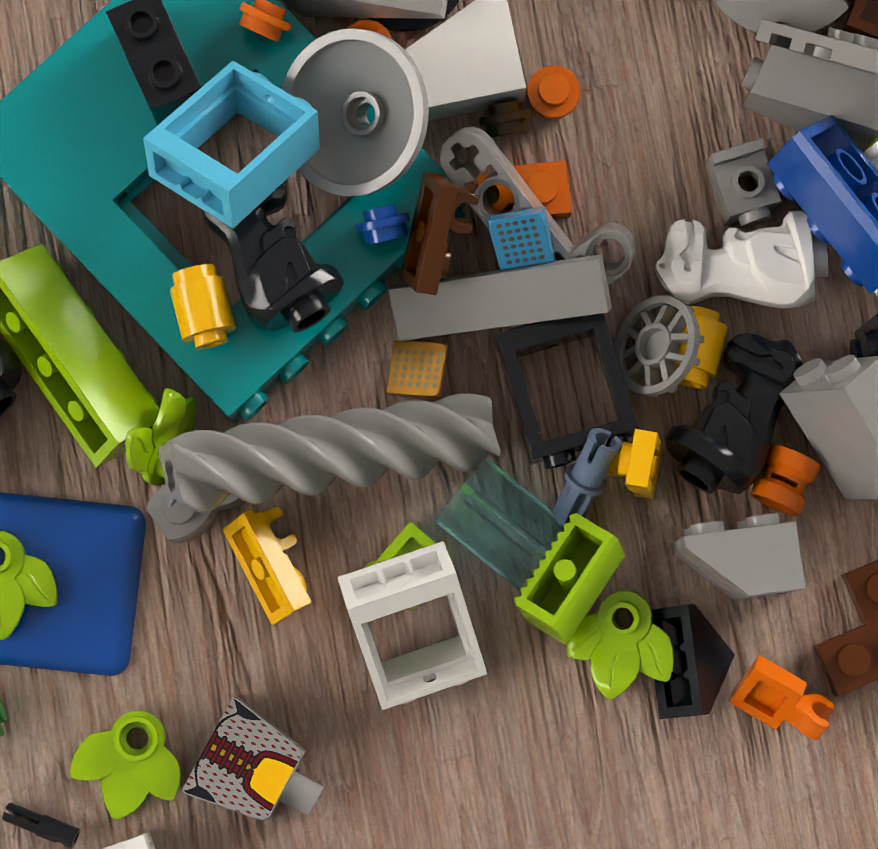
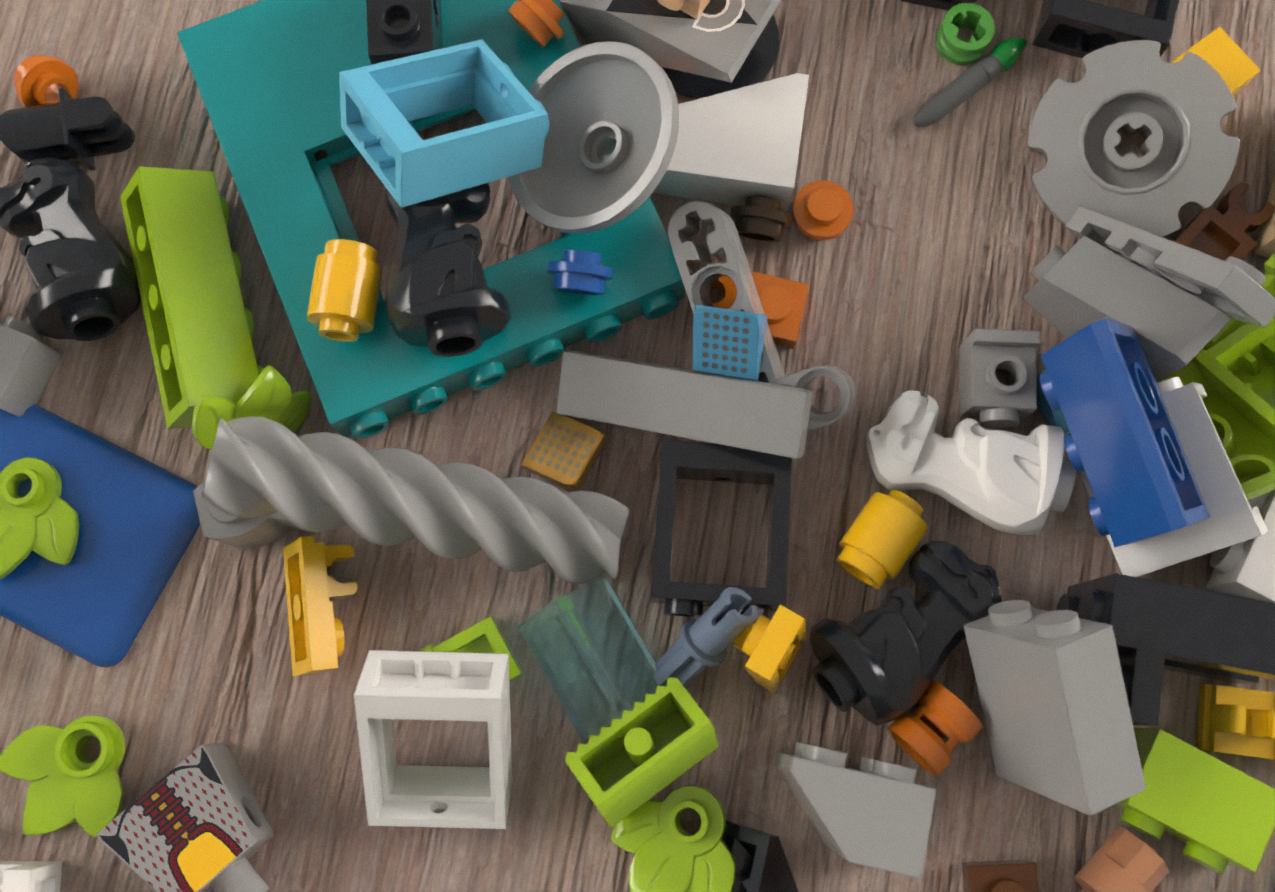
camera: 25 degrees right, 5 degrees down
reddish brown plate [400,171,479,295] -> none
light grey wheel [614,295,704,398] -> none

